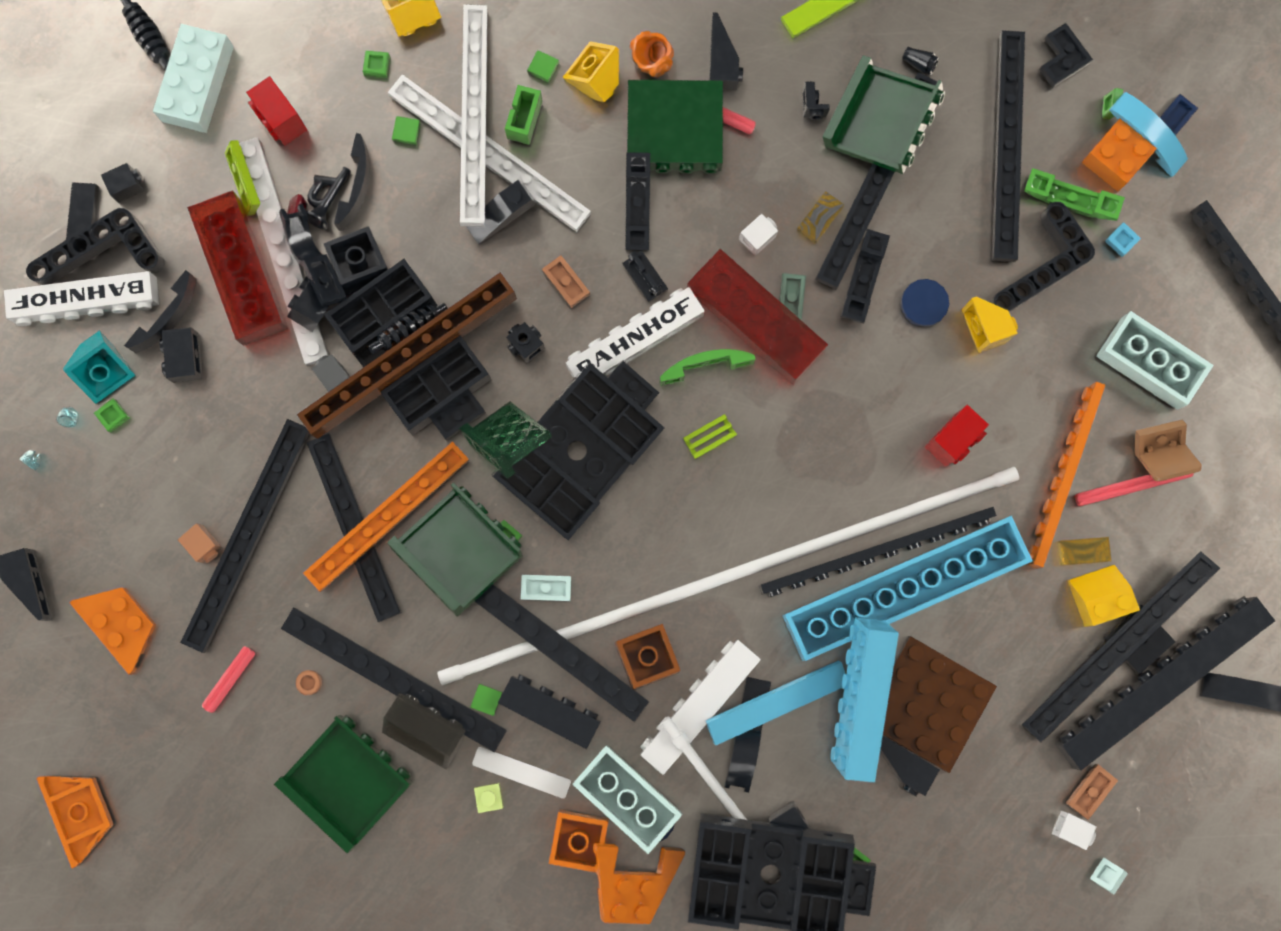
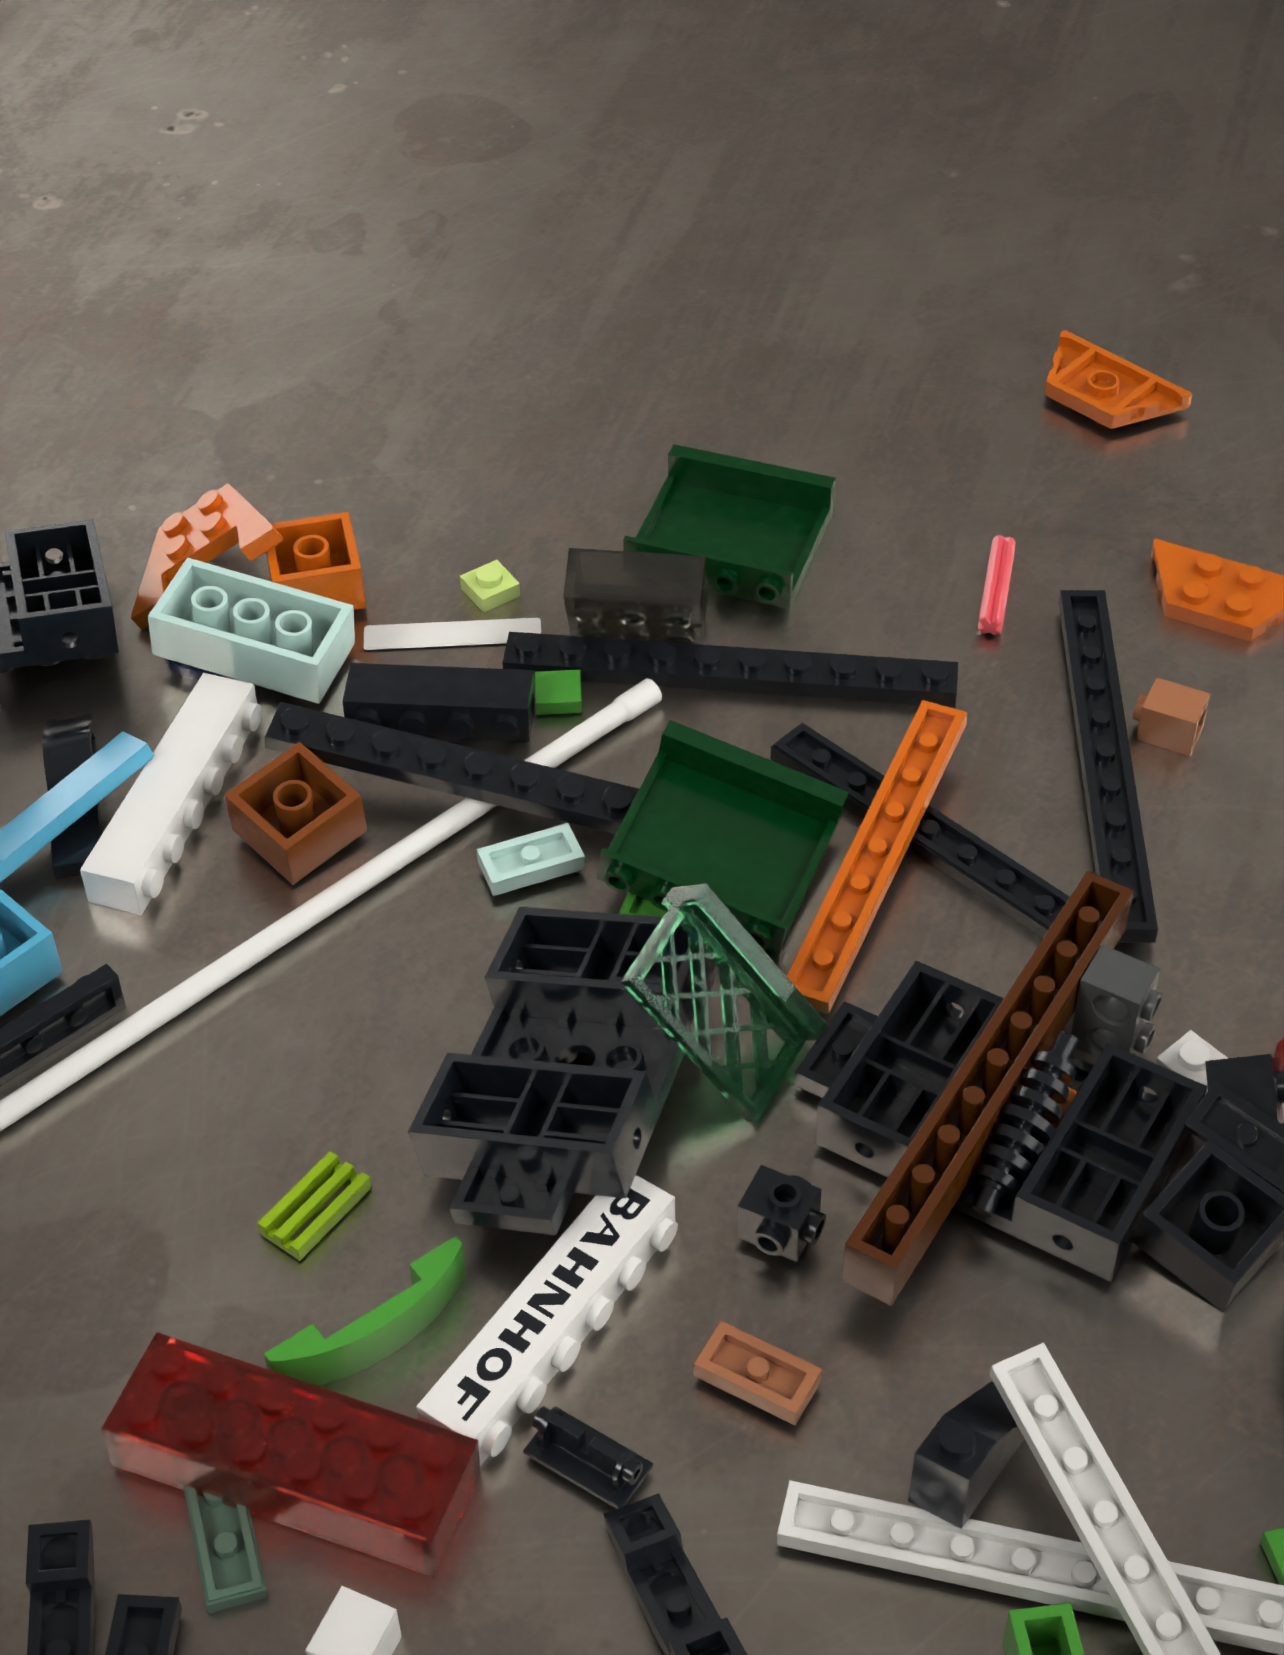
camera: 160 degrees right, 35 degrees down
nougat tile [296,670,322,695] -> none
white bar [661,717,747,820] -> none

